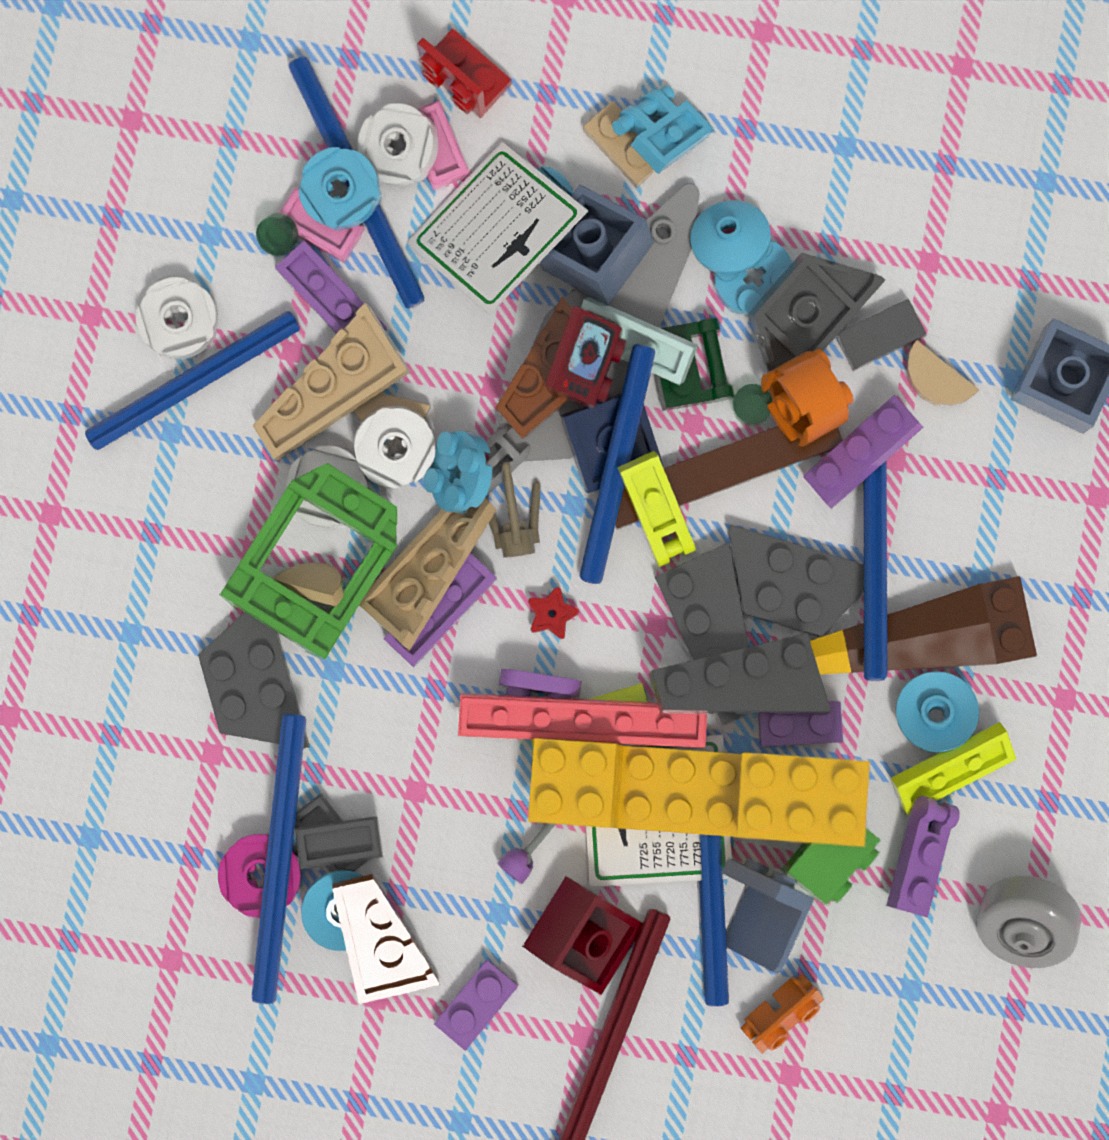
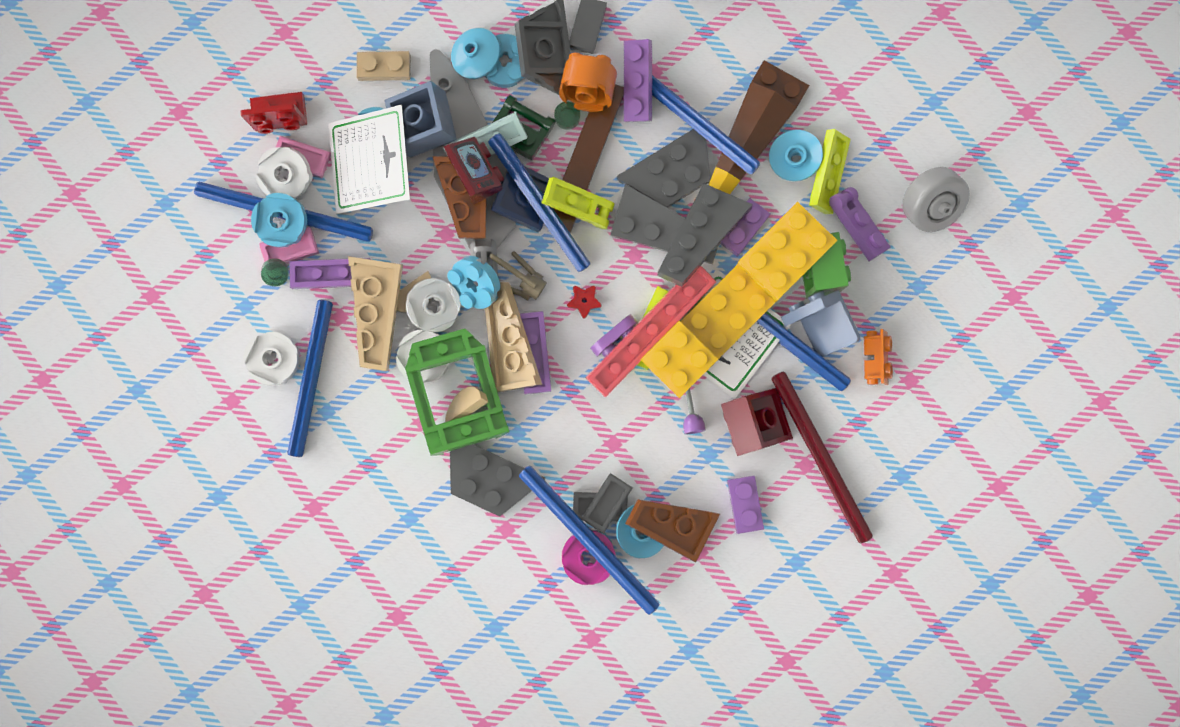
camera: 50 degrees left, 0 degrees up
medium azure plate [612,85,714,174] -> none
tan tile [907,340,979,406] -> none

